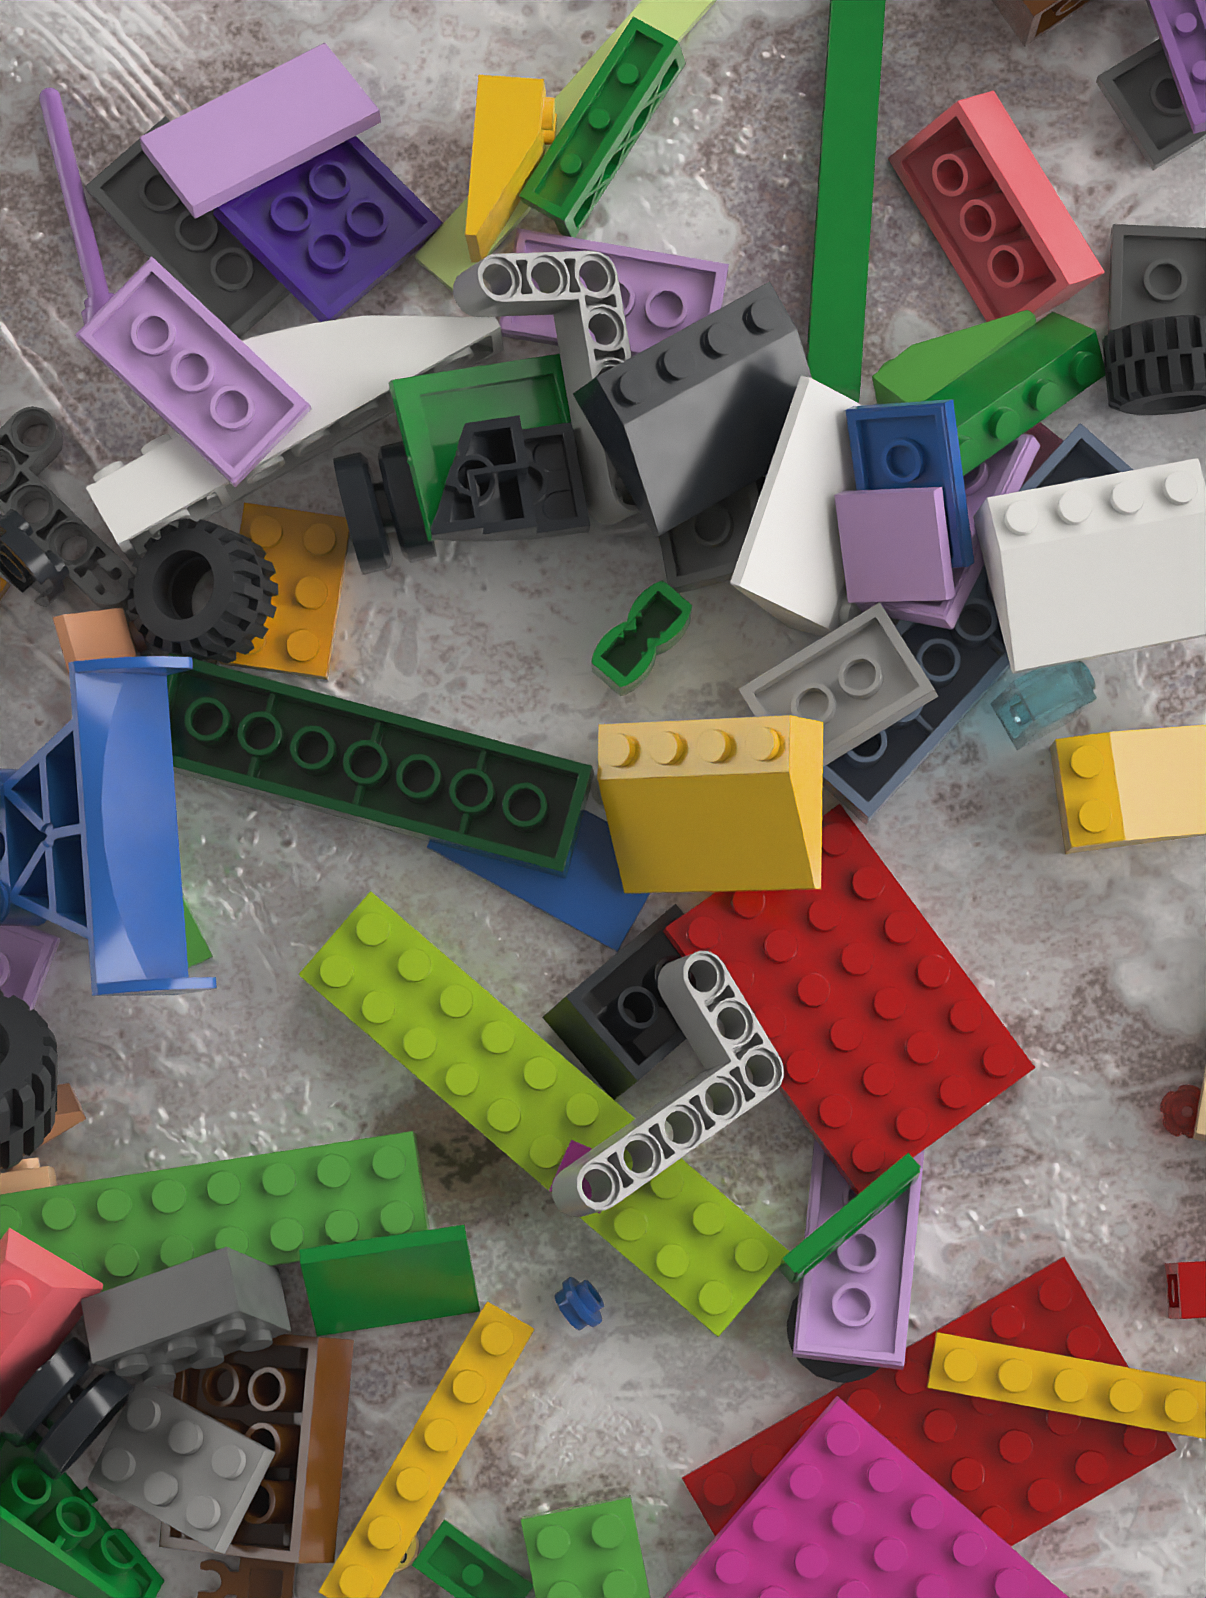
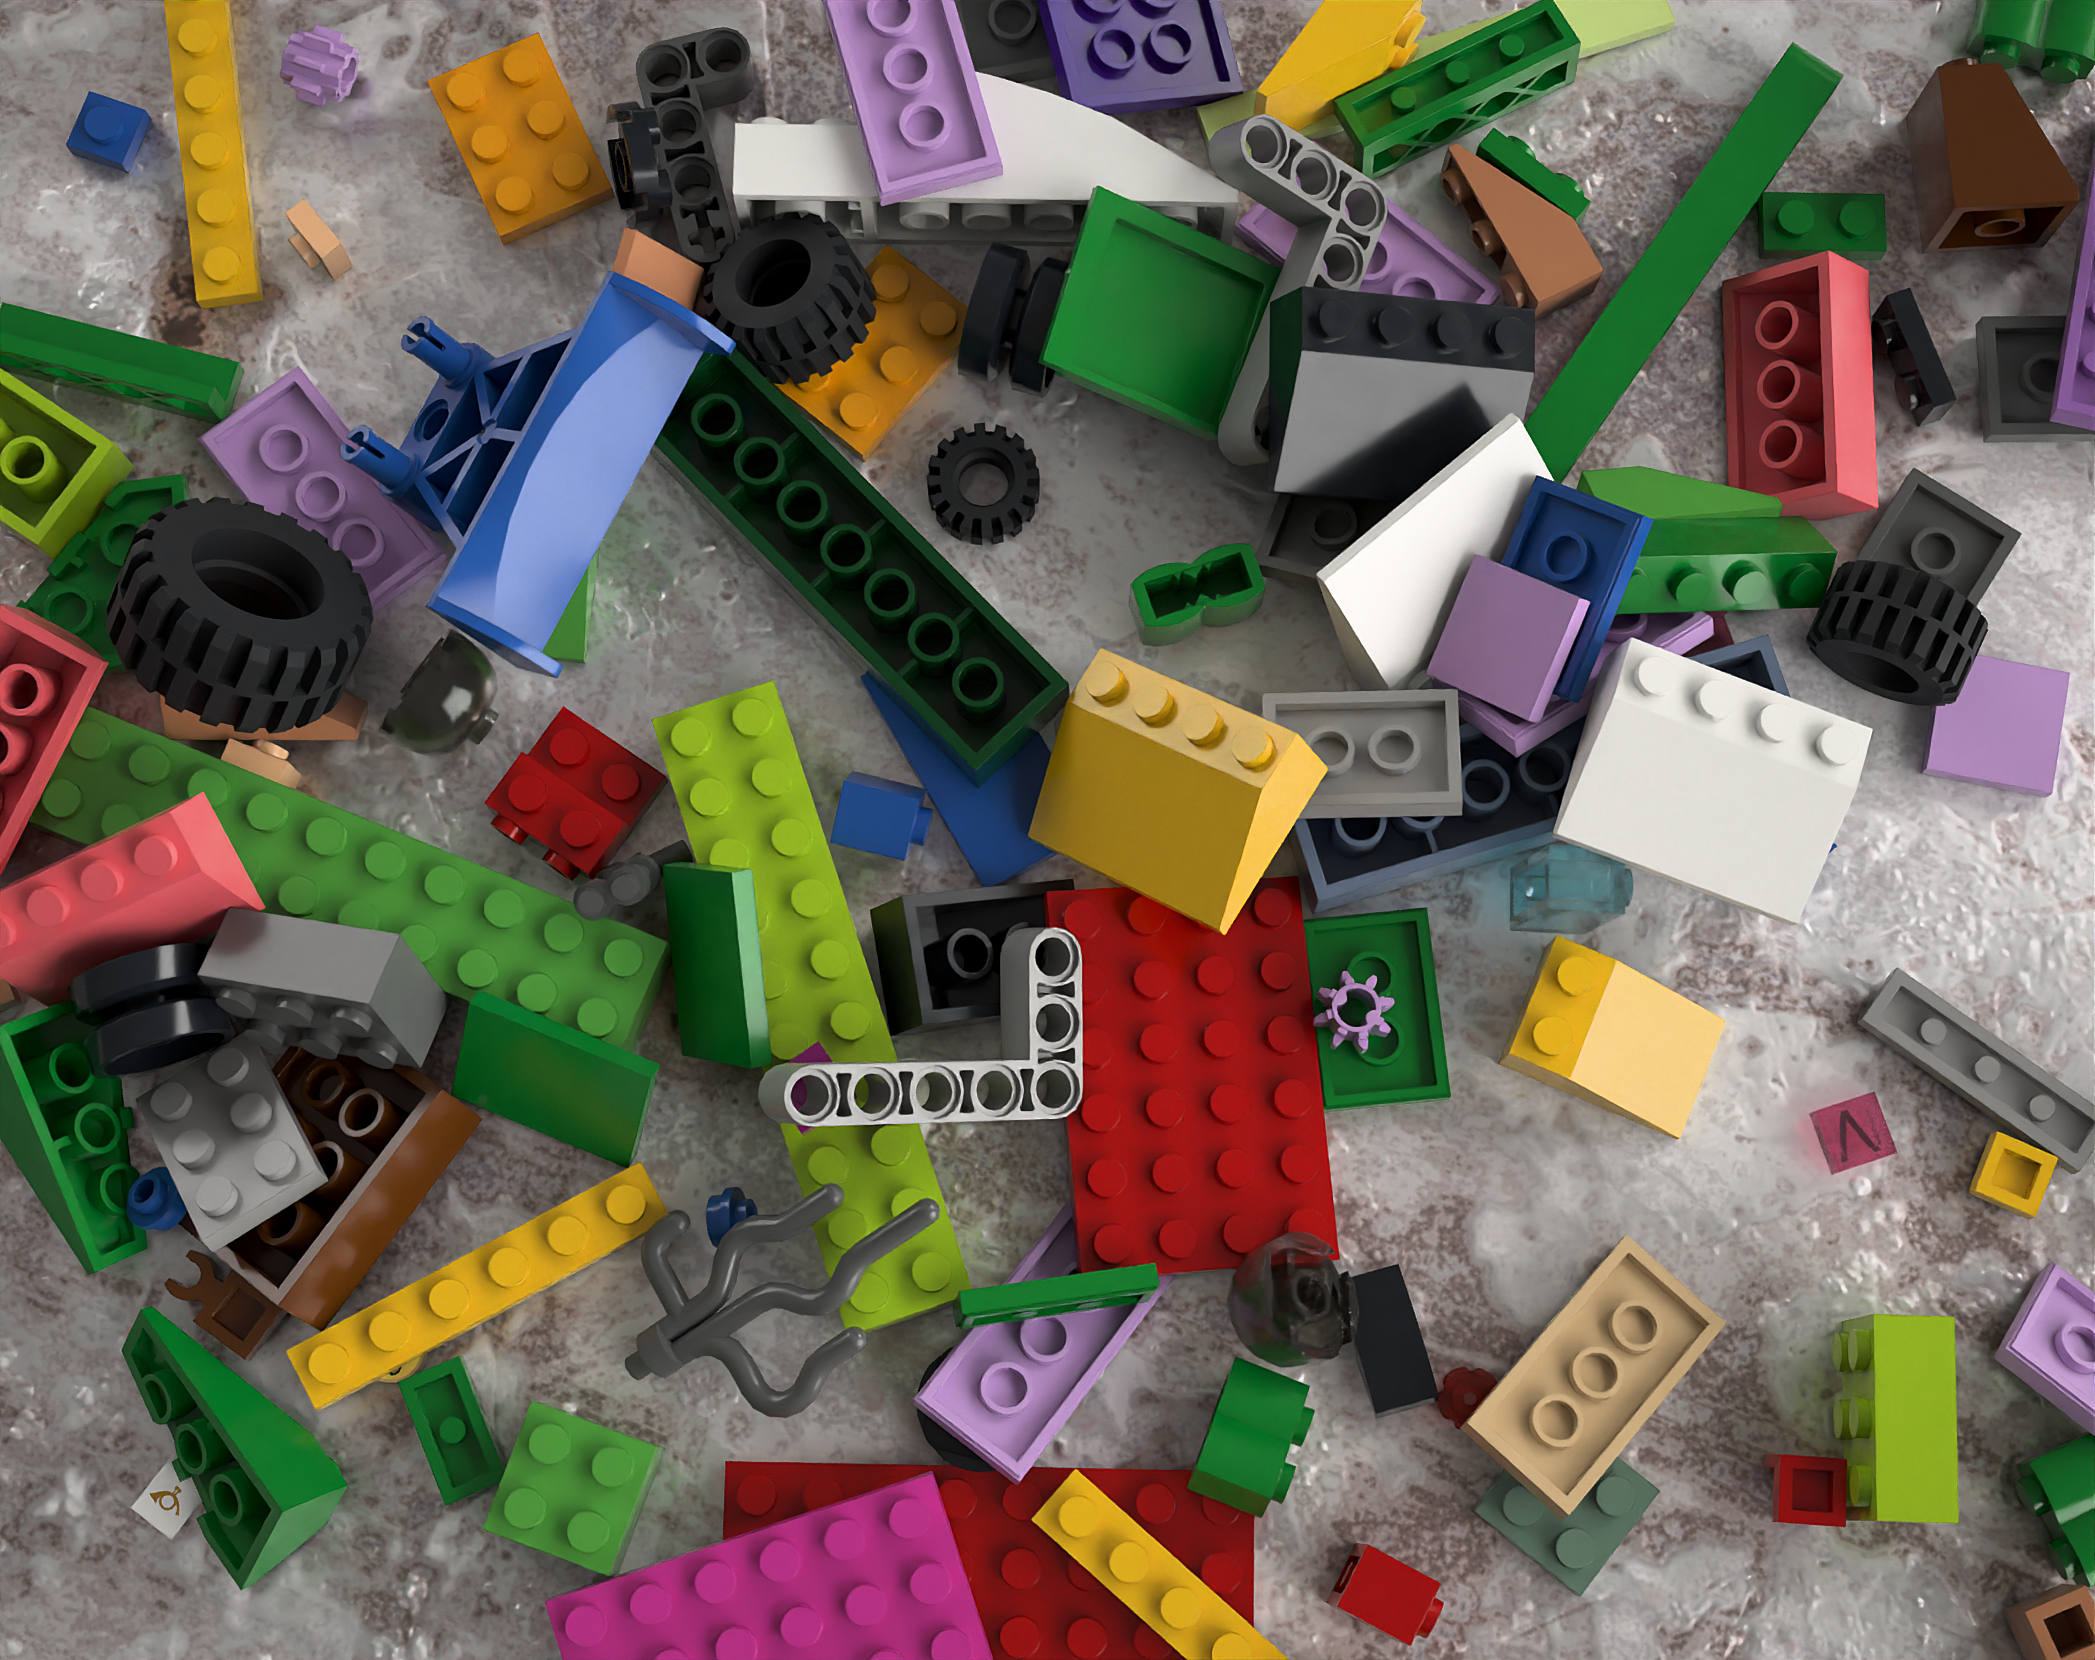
camera: 25 degrees right, 5 degrees down
black slope [431,415,590,541] -> none
none -> blue plate [126,1167,187,1231]
none -> clear smoke cylinder [378,626,500,757]
none -> red plate [484,706,669,882]
none -> dark grey piece [573,840,693,921]
none -> dark grey plant [625,1183,940,1418]
none -> green tile [662,861,772,1069]
none -> blue brick [830,771,933,861]
none -> black tyre [927,423,1040,545]
none -> green brick [1187,1357,1315,1518]
none -> clear smoke cylinder [1227,1232,1359,1368]
none -> green tile [1303,907,1451,1113]
none -> lavender gear [1313,971,1395,1054]
none -> black slope [1336,1264,1439,1419]
none -> nougat slope [1439,143,1604,321]
none -> green plate [1475,127,1591,227]
none -> green plate [1757,192,1887,260]
none -> black plate [1871,288,1957,427]

